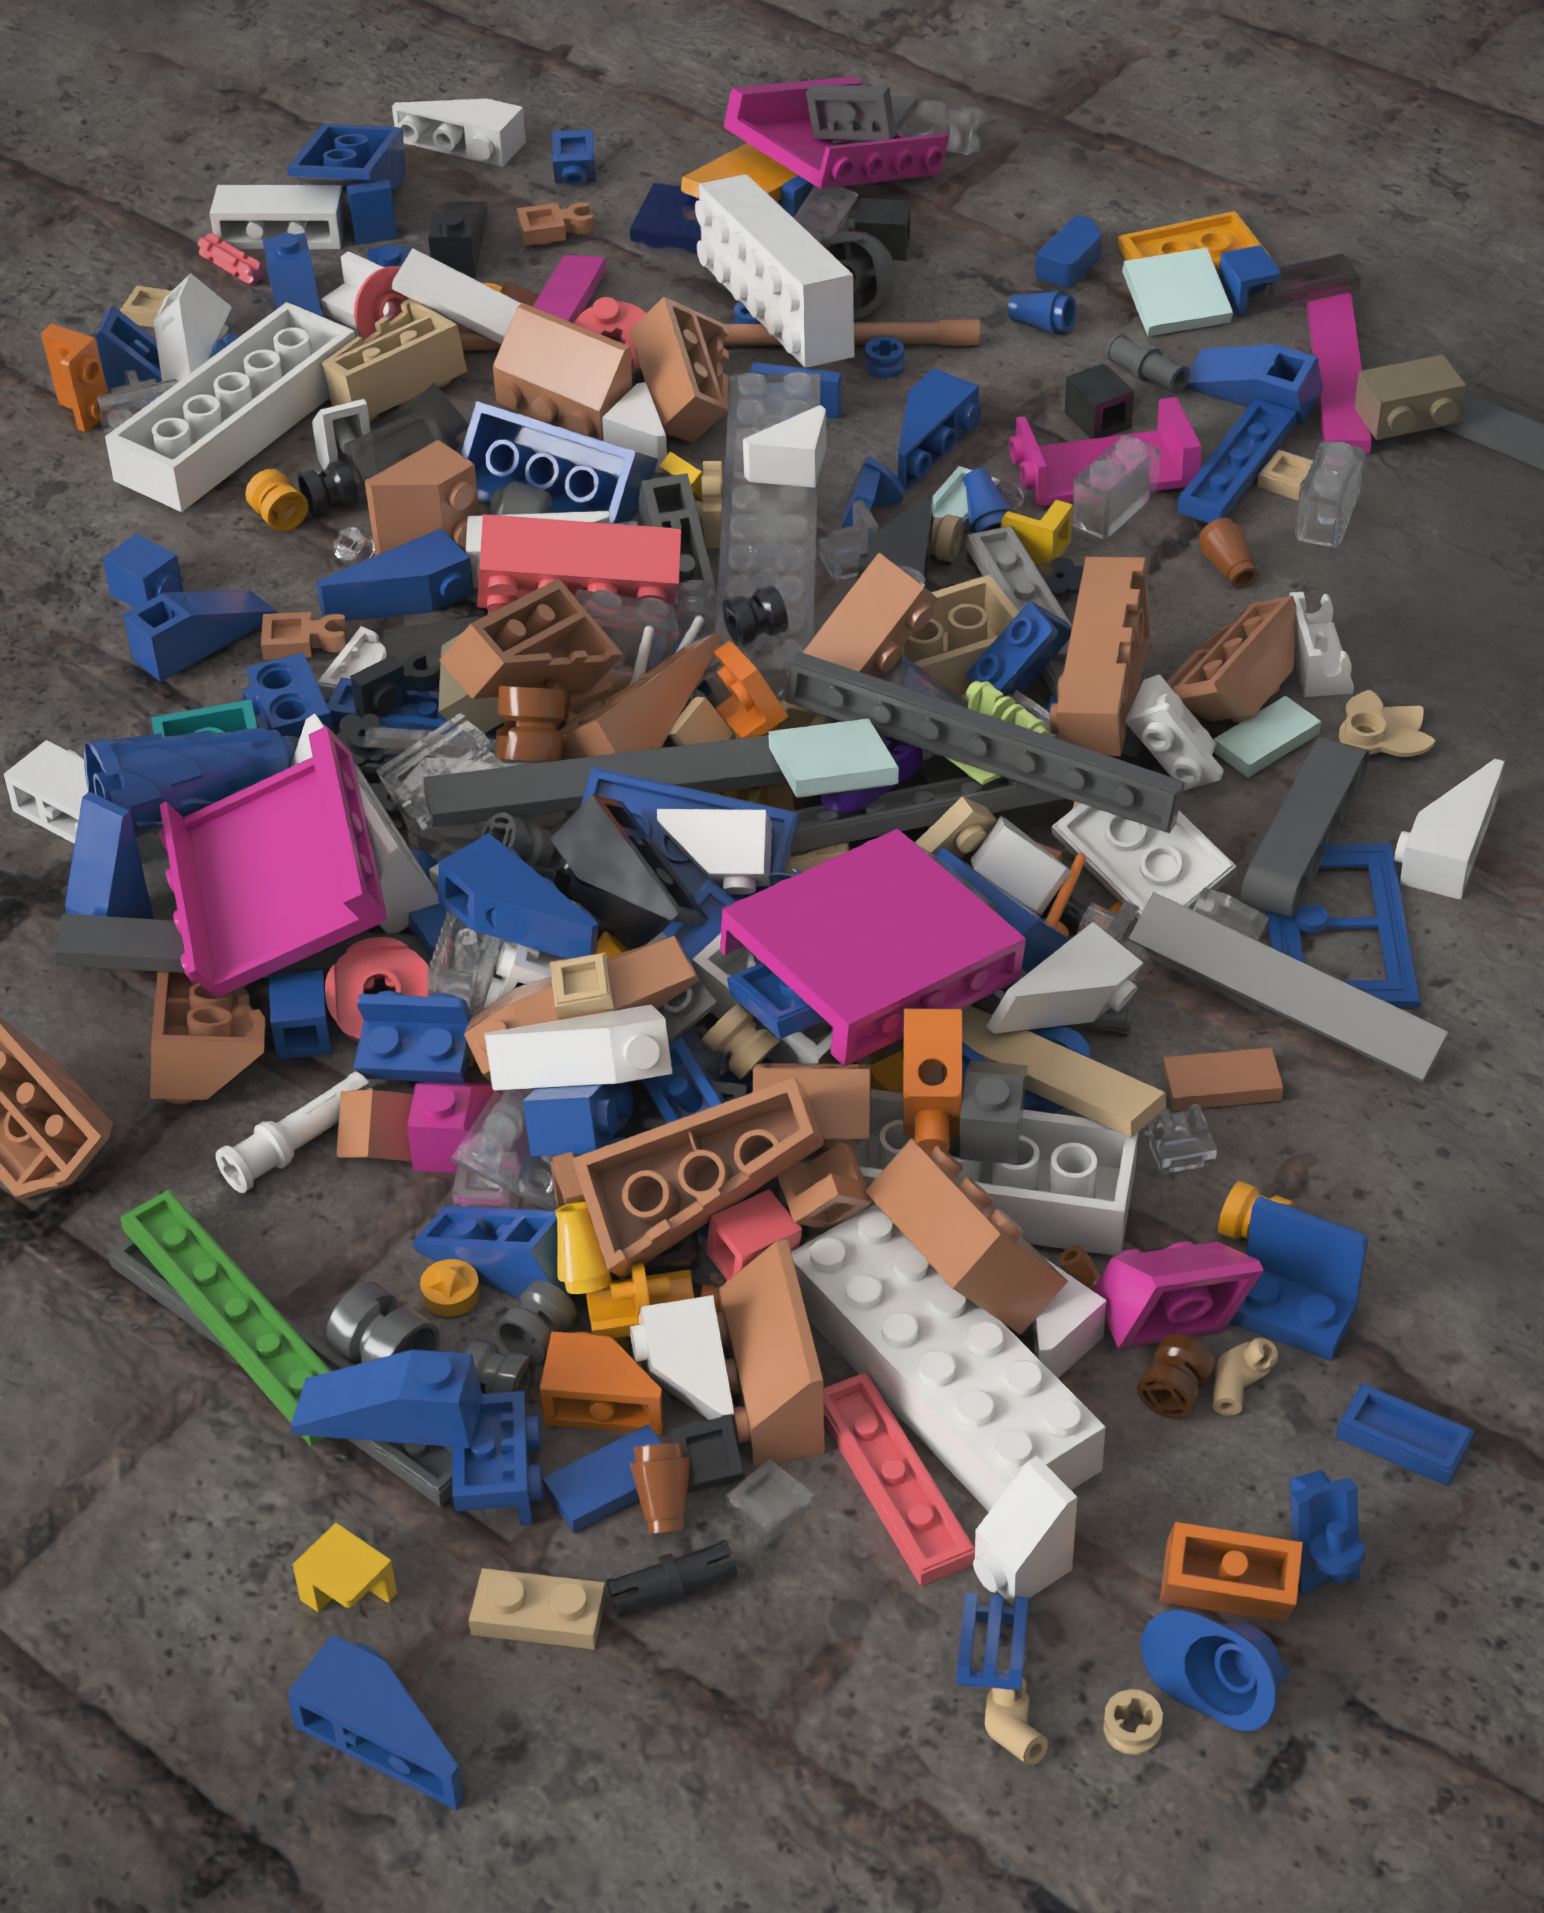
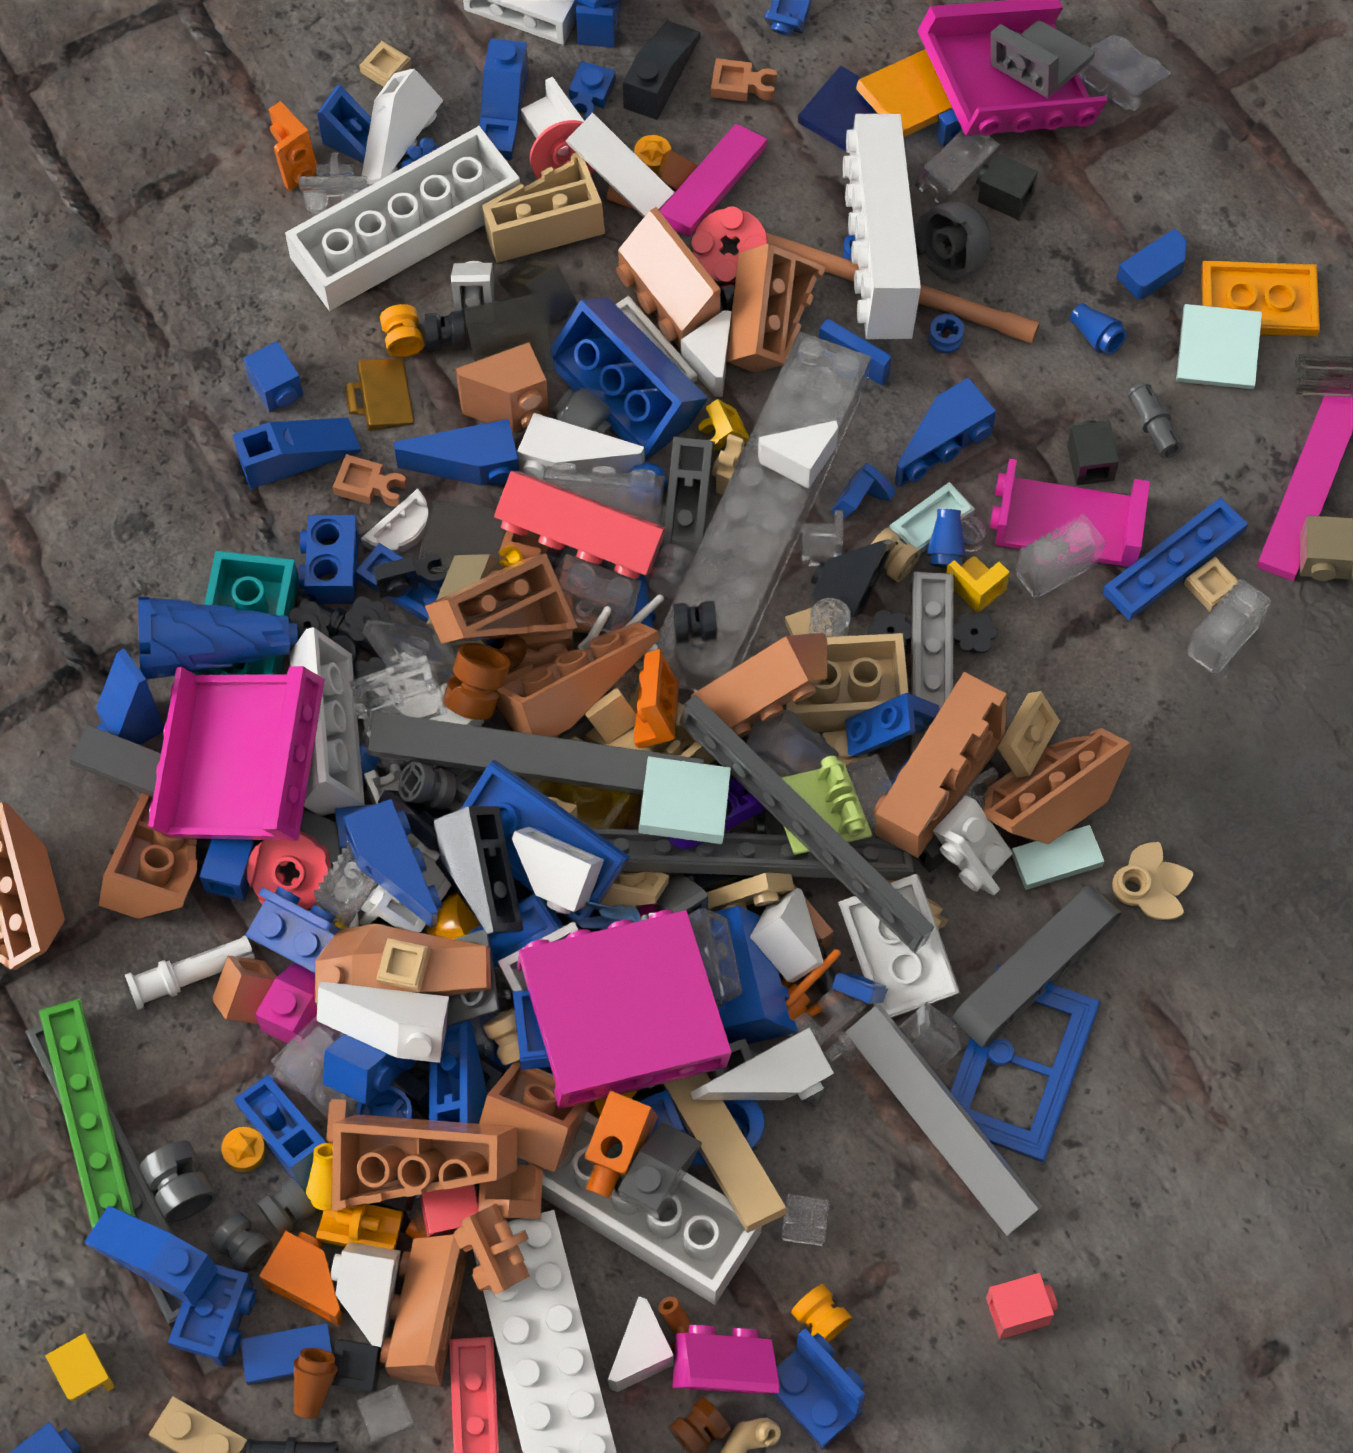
camera: 20 degrees right, 20 degrees up
white slope [4,740,88,844] -> none
coral axle [198,233,265,285] -> none
clear hinge [333,527,375,567] -> none
nougat wedge [865,1139,1068,1335] -> none
nougat tile [1162,1047,1283,1111] -> none
blue slope [1185,344,1323,424] -> none
dark orange cone [1199,518,1258,588] -> none
blue panel [1219,245,1280,316] -> none
white hinge [1289,592,1354,697] -> none
white slope [1394,759,1505,900] -> none
none -> pearl gold piece [344,358,414,431]
none -> nougat hips [453,1203,530,1295]
none -> blue tile [832,972,888,1004]
none -> coral brick [986,1273,1058,1339]
none -> tan plate [997,691,1060,778]

